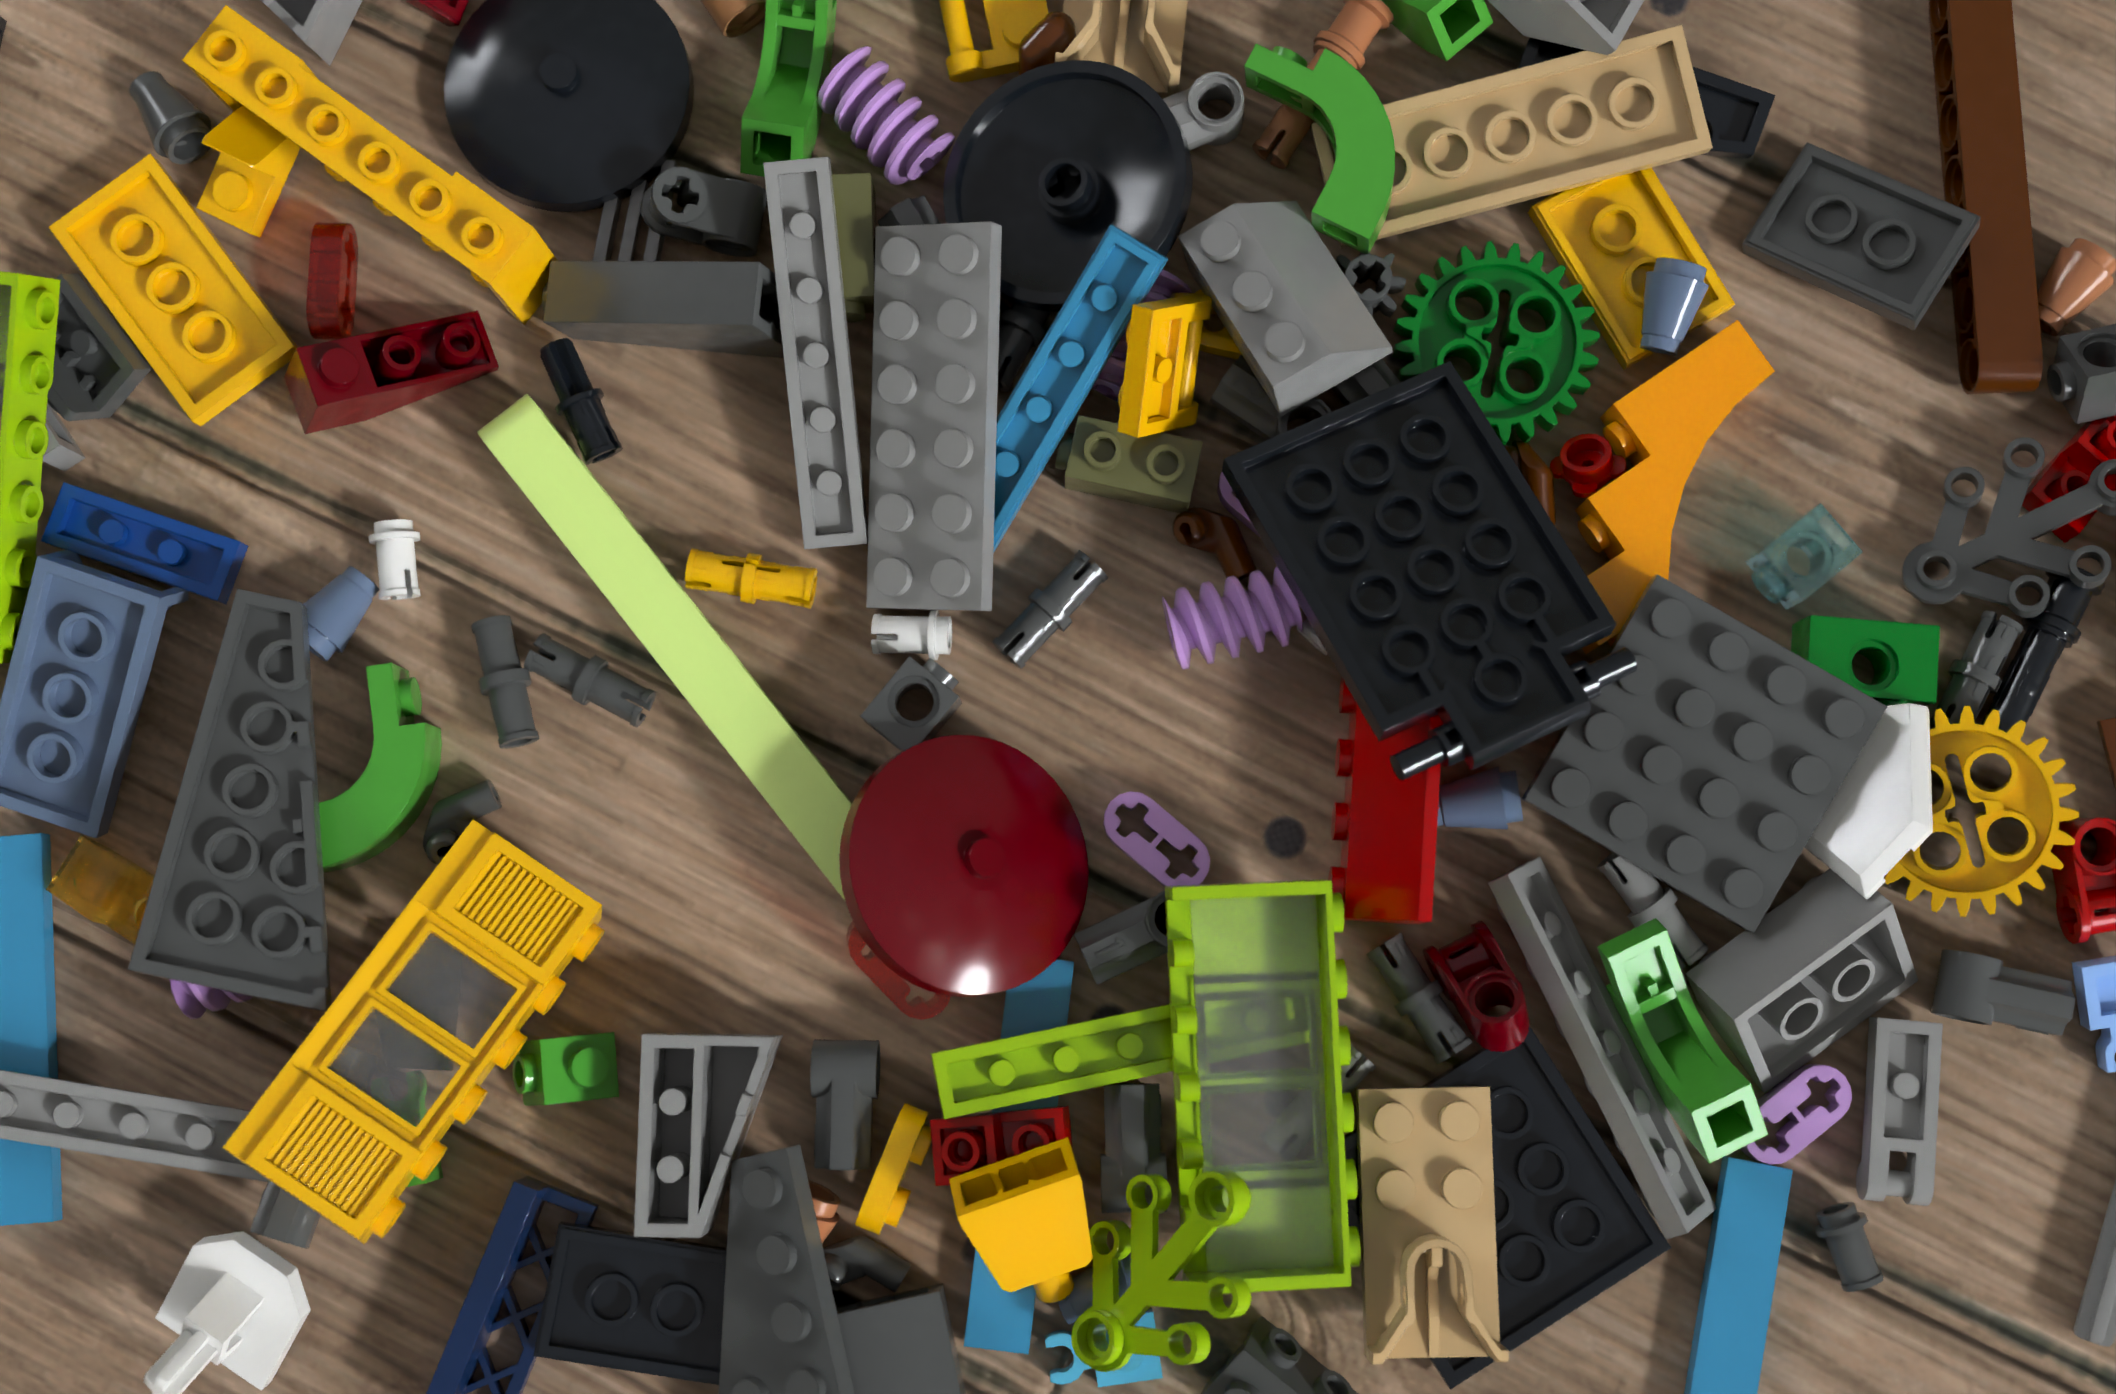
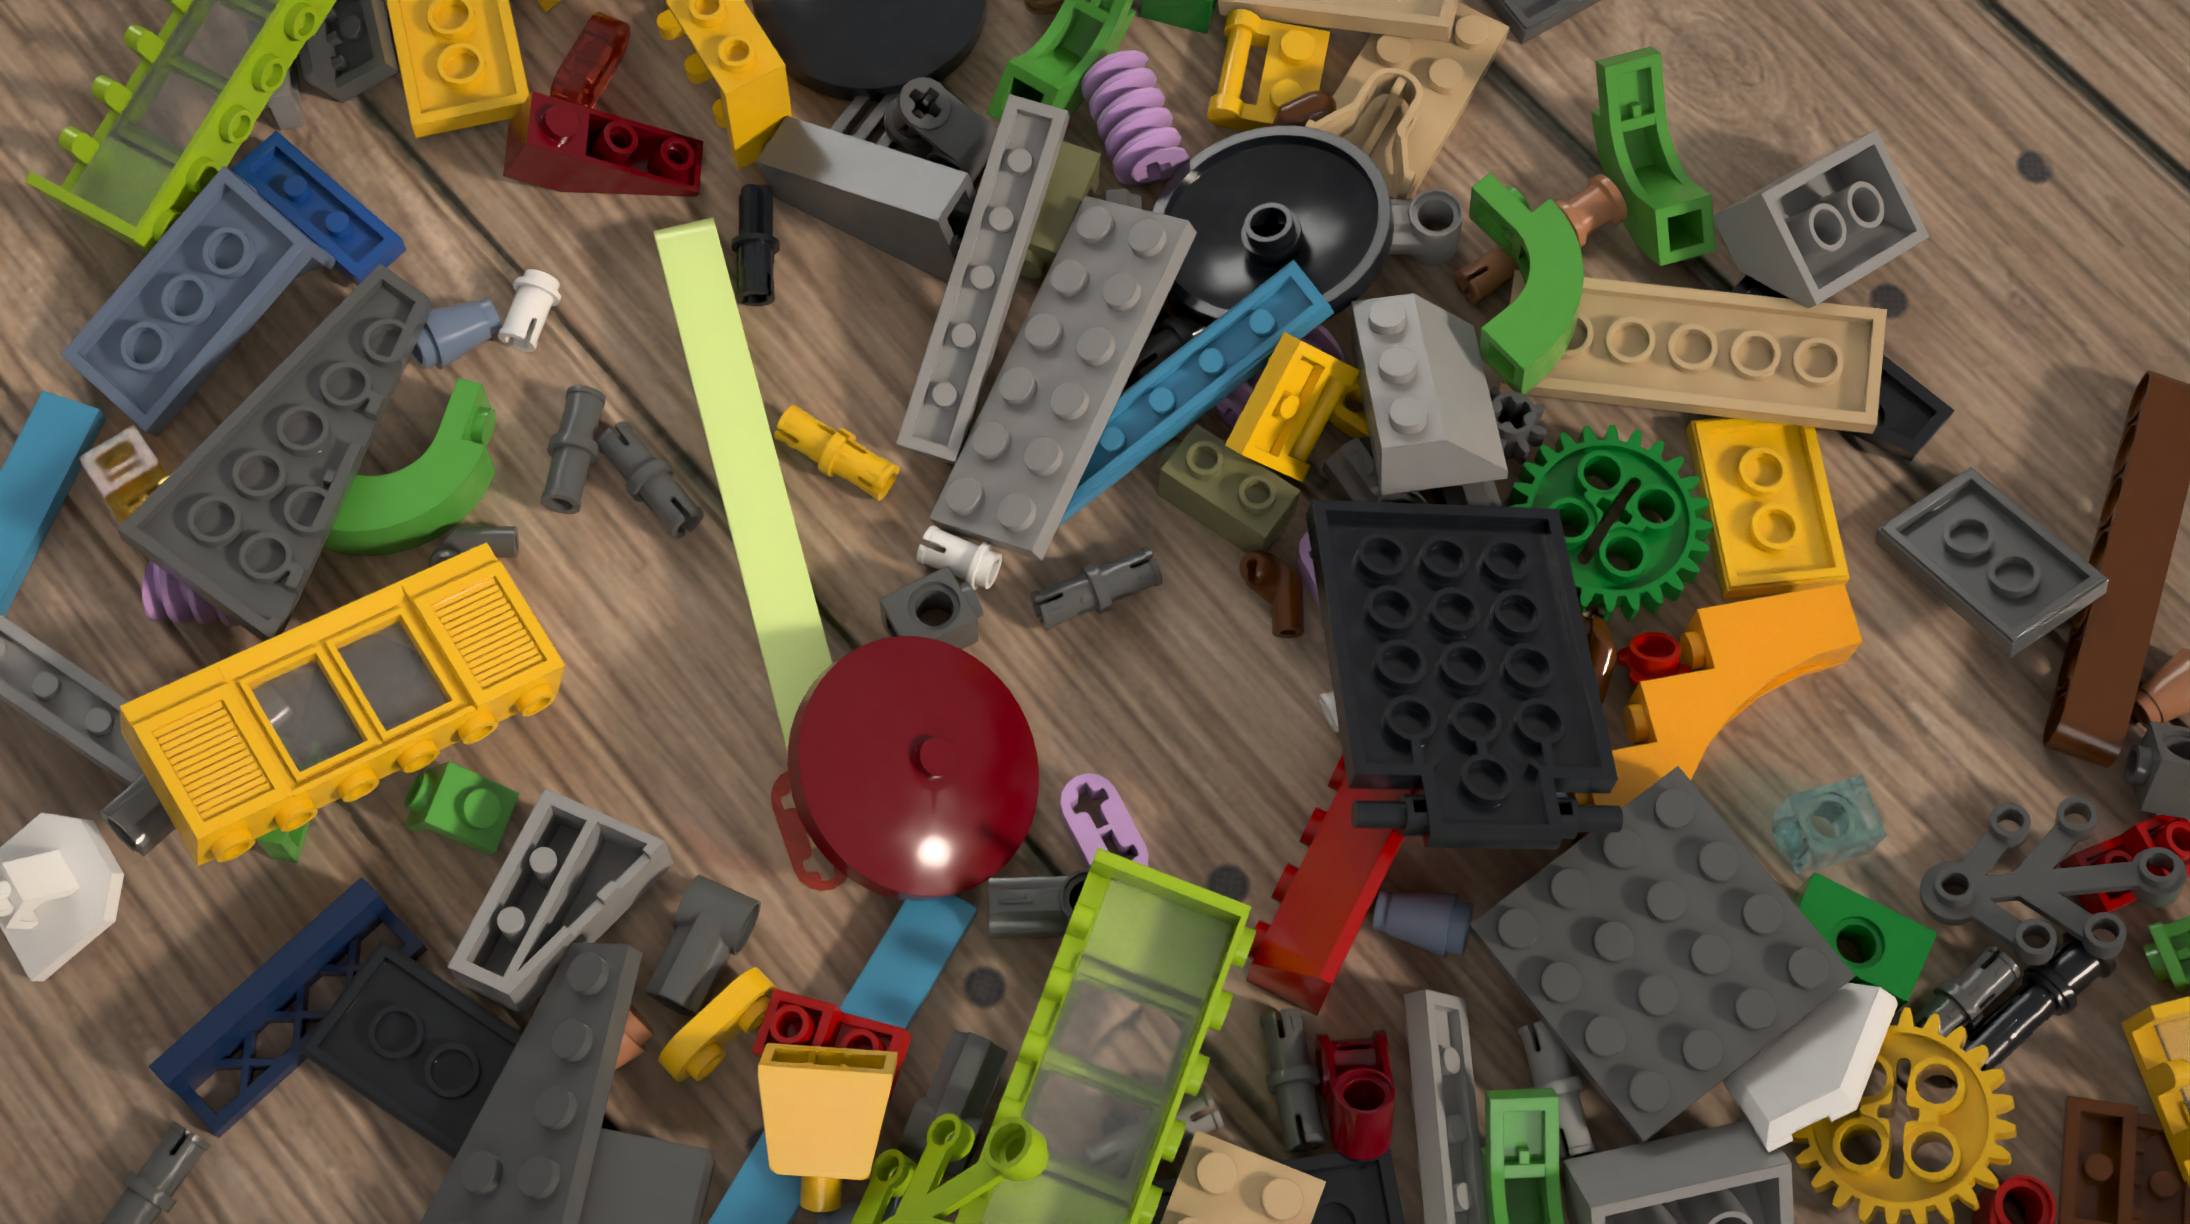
camera: 15 degrees right, 15 degrees down
dark grey arm [823,1235,912,1293] -> none
lime plate [930,996,1309,1119] -> none
lavender piece [1162,567,1303,670] -> none
sand blue cone [1640,257,1709,356] -> none

